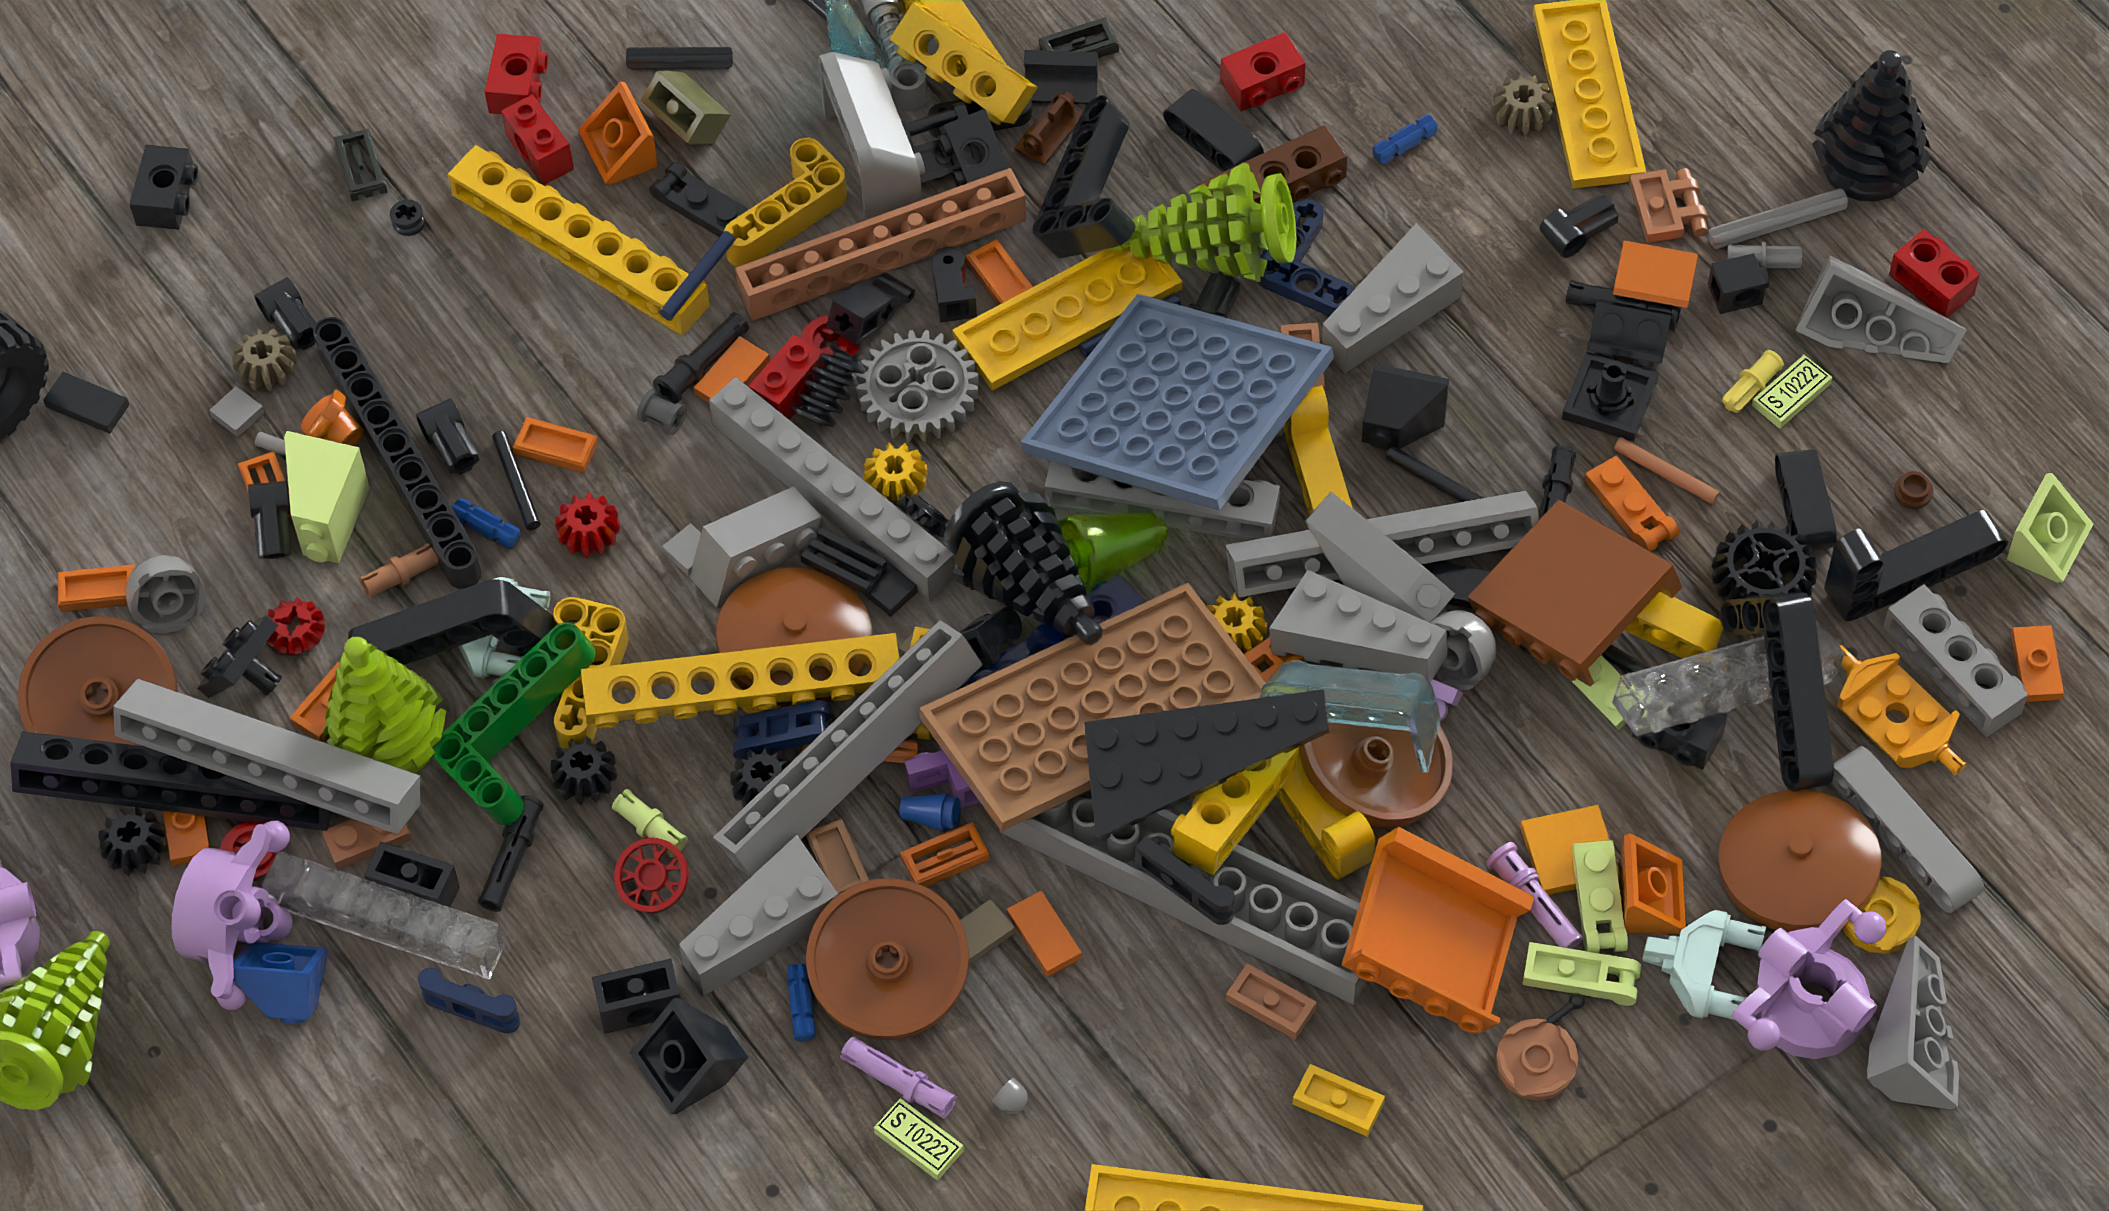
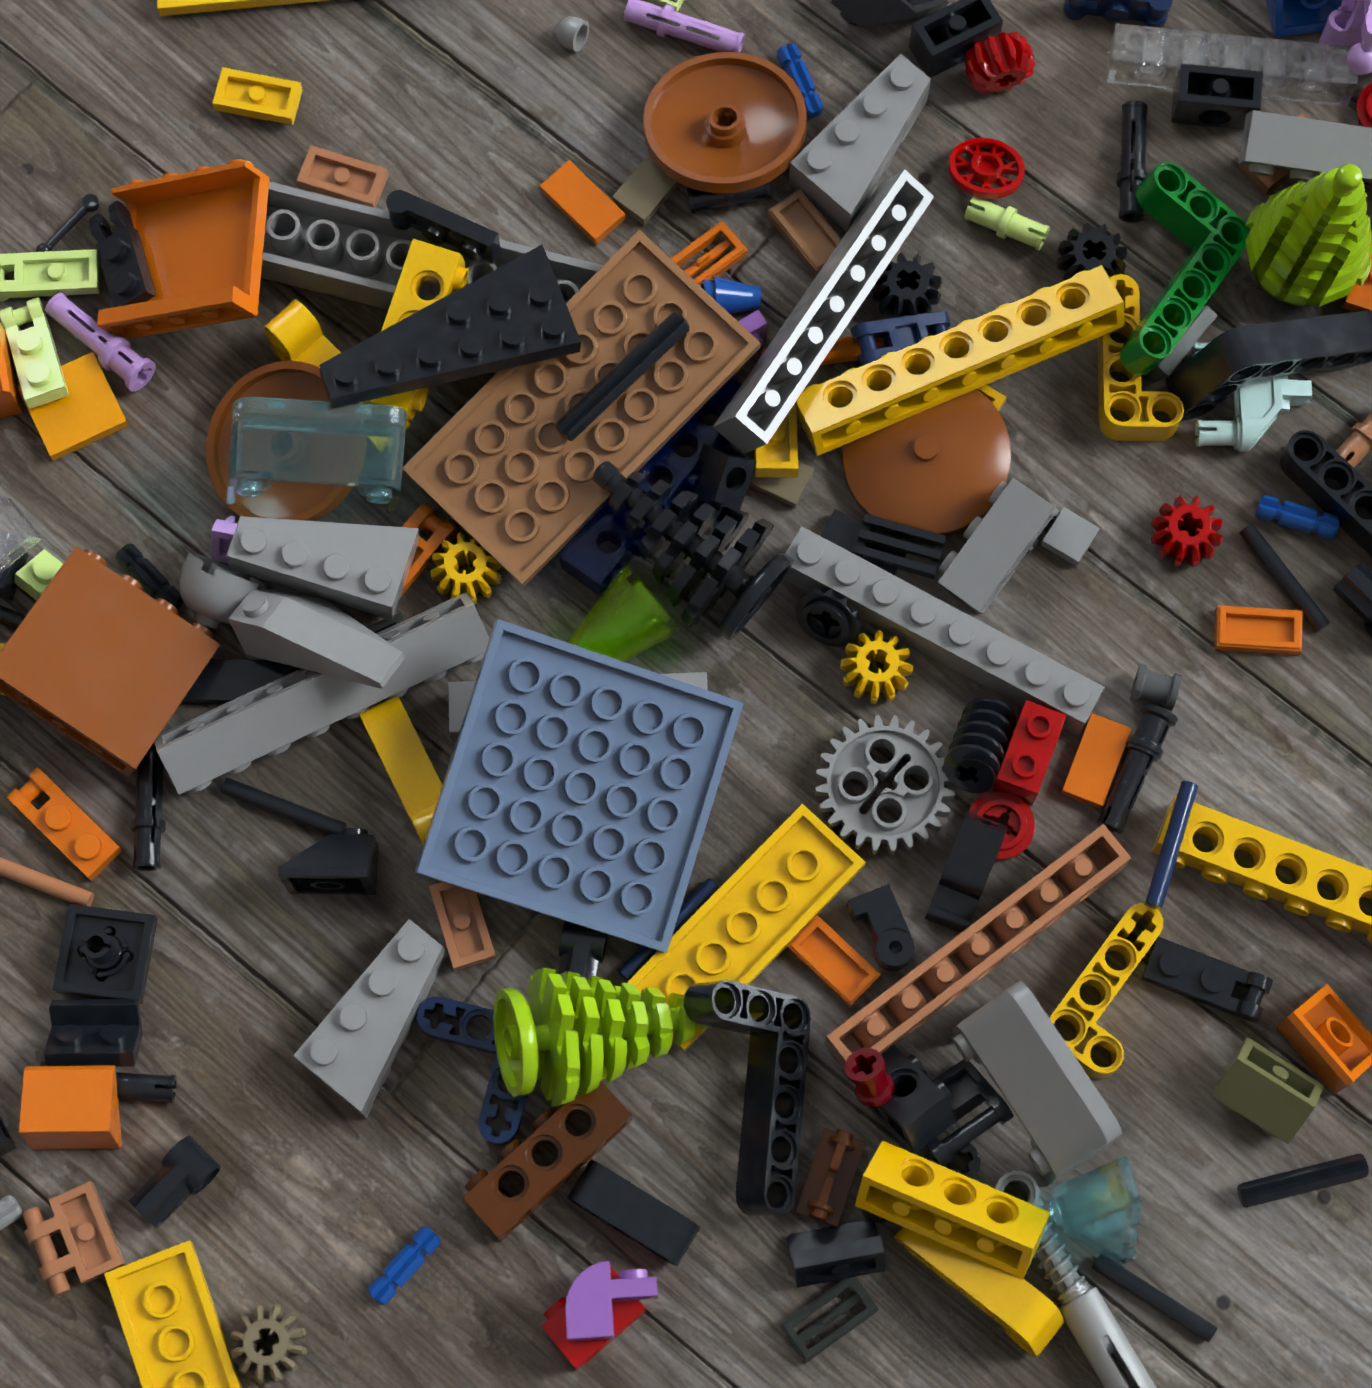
camera: 165 degrees right, 15 degrees up
nougat tile [1495,1018,1579,1101] -> none
none -> black hinge [88,201,156,307]
none -> black axle [115,543,184,609]
none -> black axle [556,312,690,441]
none -> medium lavender brick [566,1261,658,1342]
none -> dark red bush [845,1048,895,1107]
none -> red gear [964,32,1035,94]

